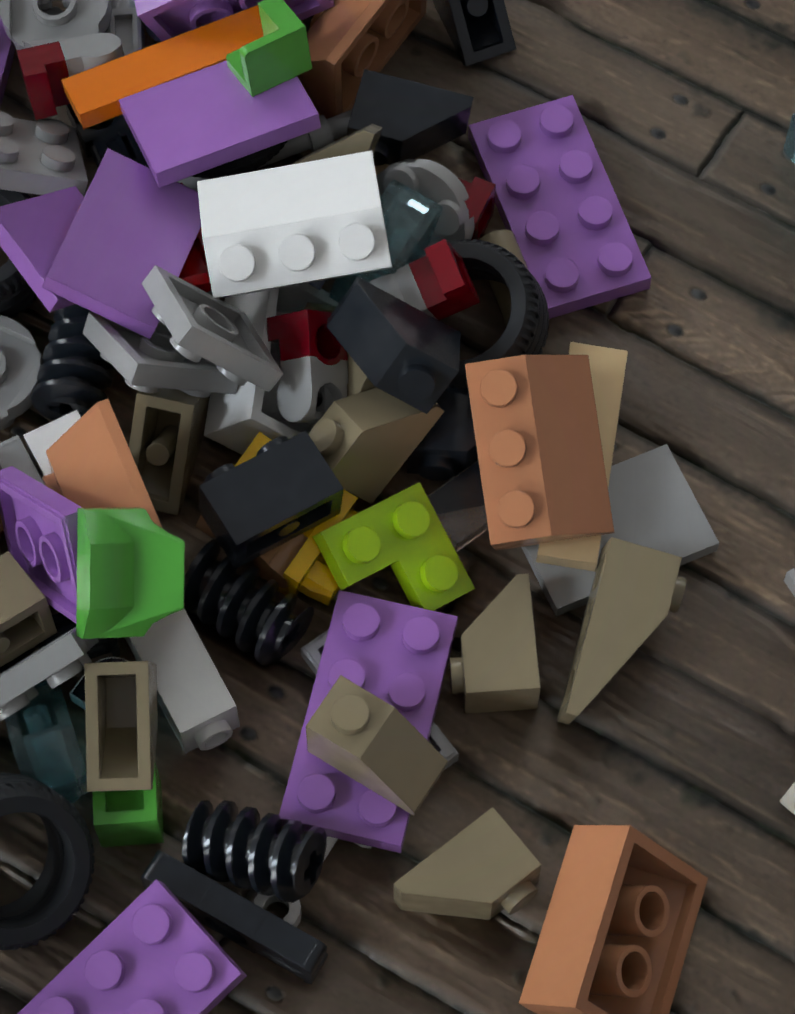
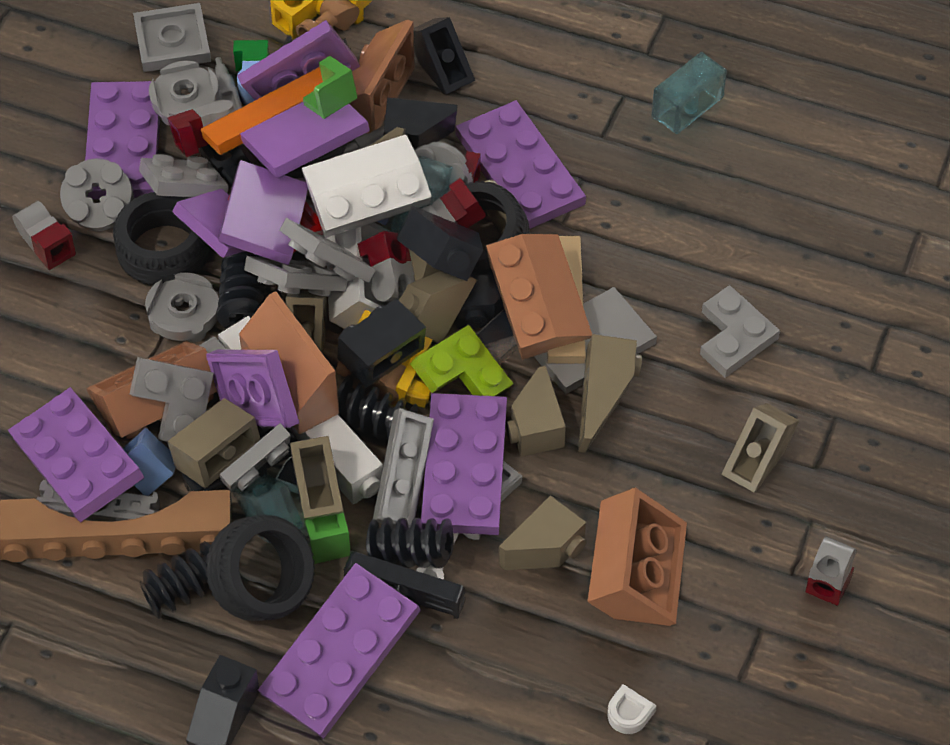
camera: 10 degrees left, 10 degrees down
bright green slope [76,507,185,639] -> none
dark tan slope [306,675,448,816] -> none
none -> light grey tile [373,408,434,529]

